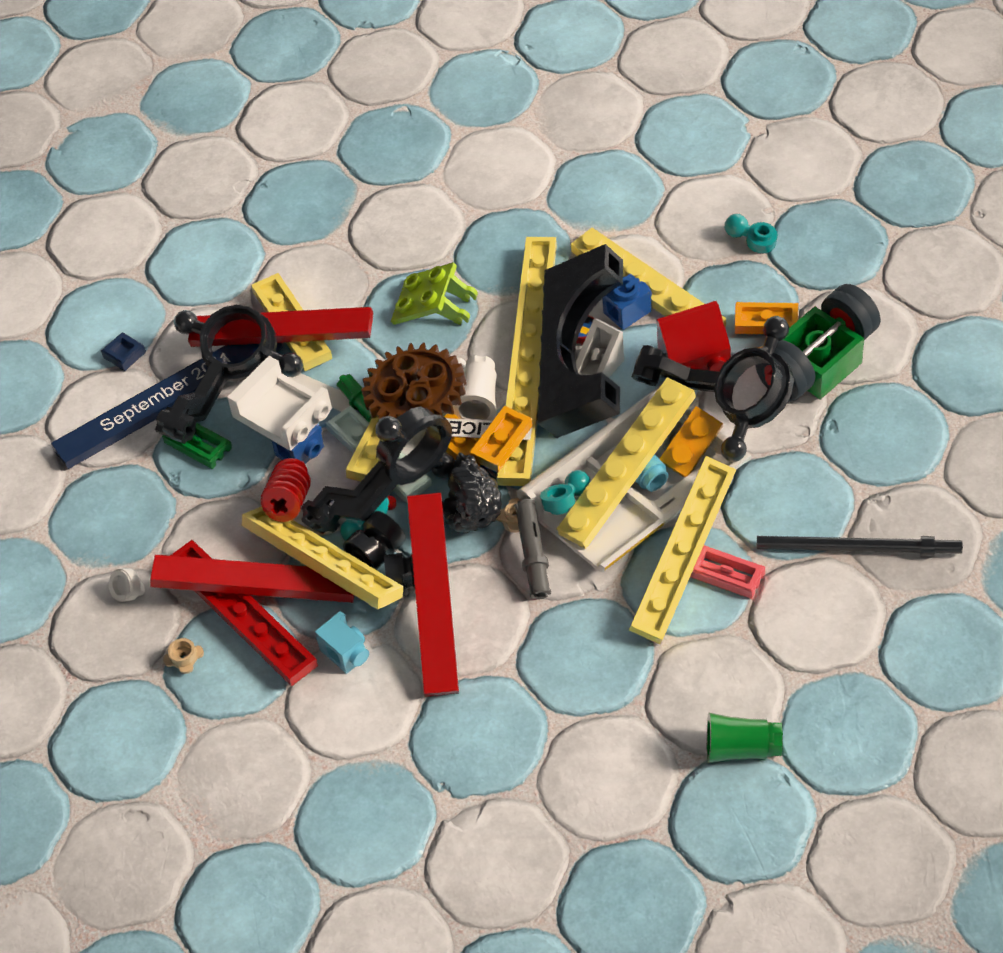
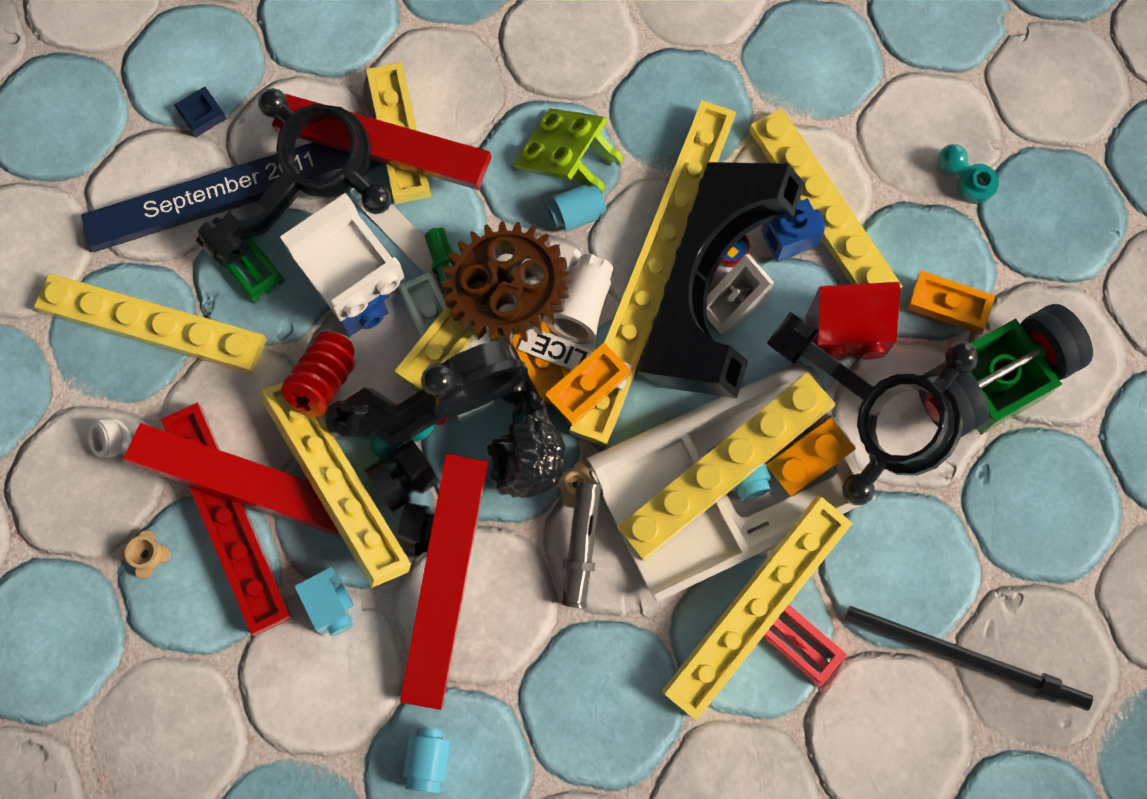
camera: 10 degrees right, 20 degrees up
teal plate [540,470,591,515] -> none
none -> light yellow plate [34,273,267,374]
none -> medium azure brick [402,728,451,793]
none -> medium azure brick [547,184,606,232]

